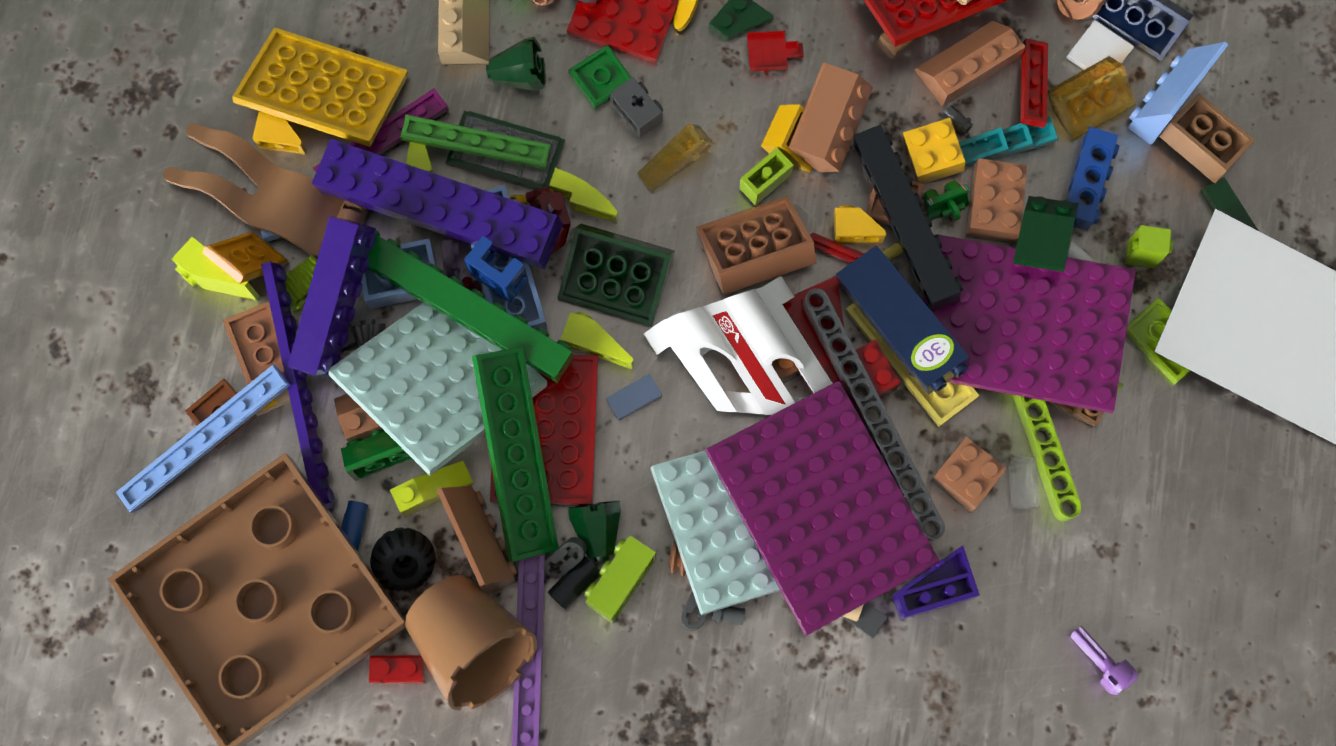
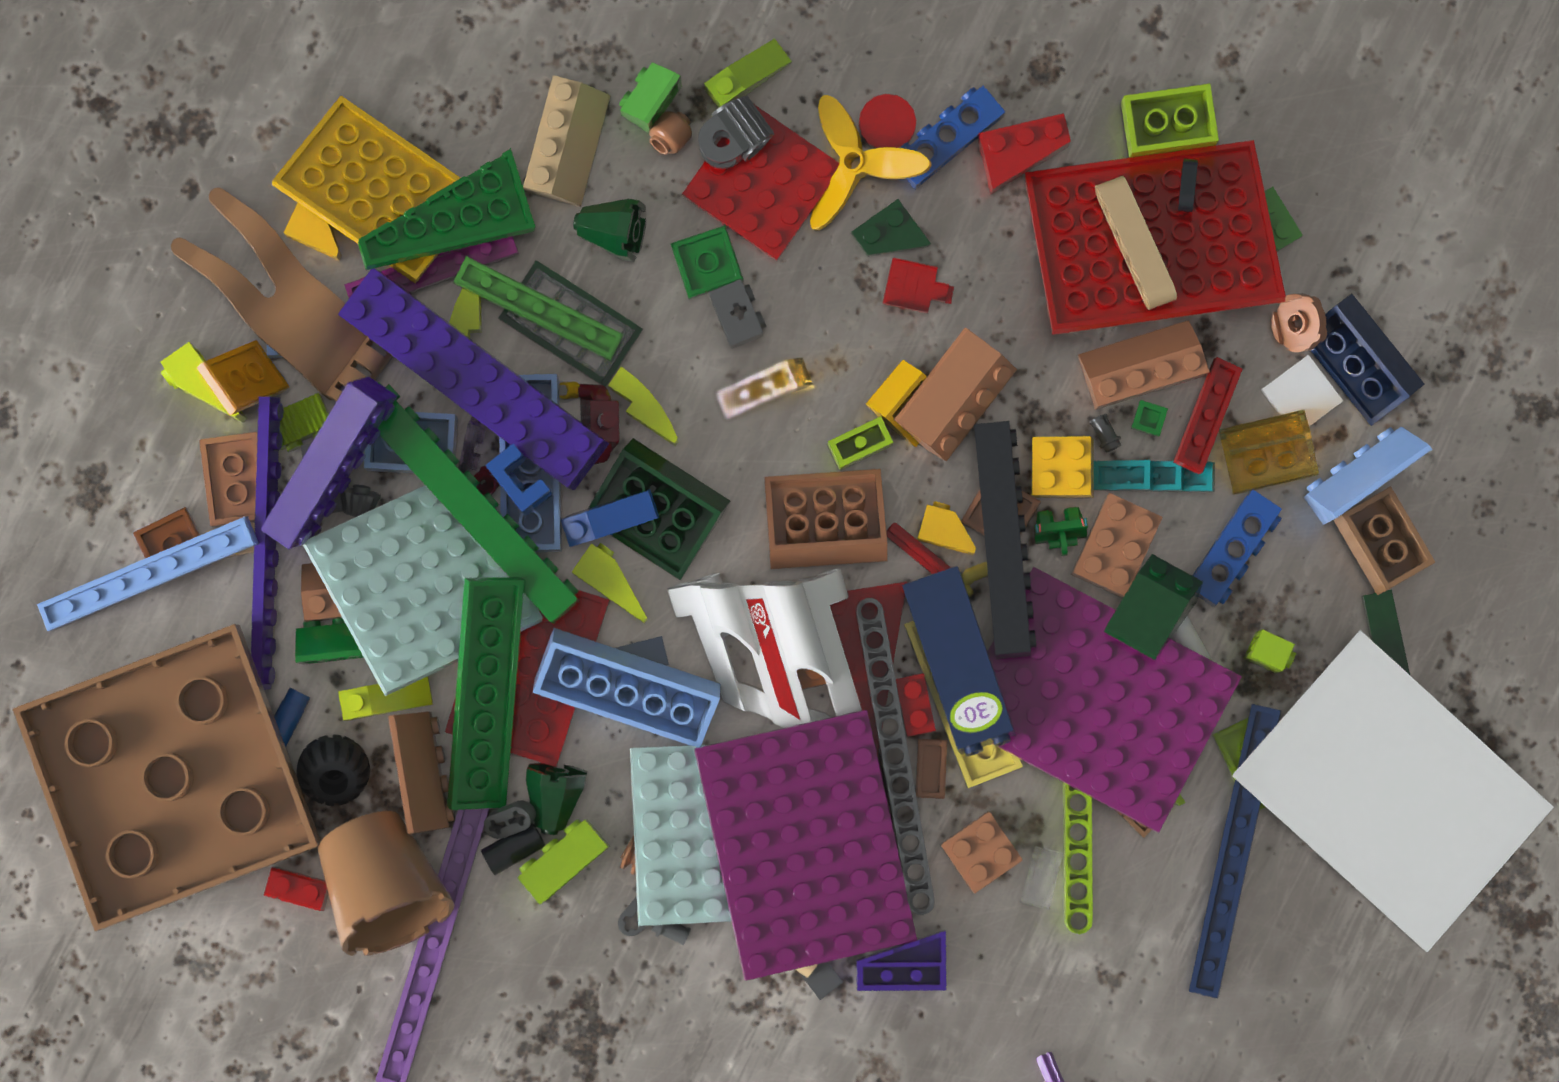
camera: 15 degrees right, 10 degrees up
none -> green wing [358,148,535,270]
none -> light blue brick [533,628,720,747]
none -> blue slope [560,490,659,547]
none -> nougat tile [915,739,947,799]
none -> green plate [1131,400,1168,437]
none -> dark blue plate [1189,704,1281,998]

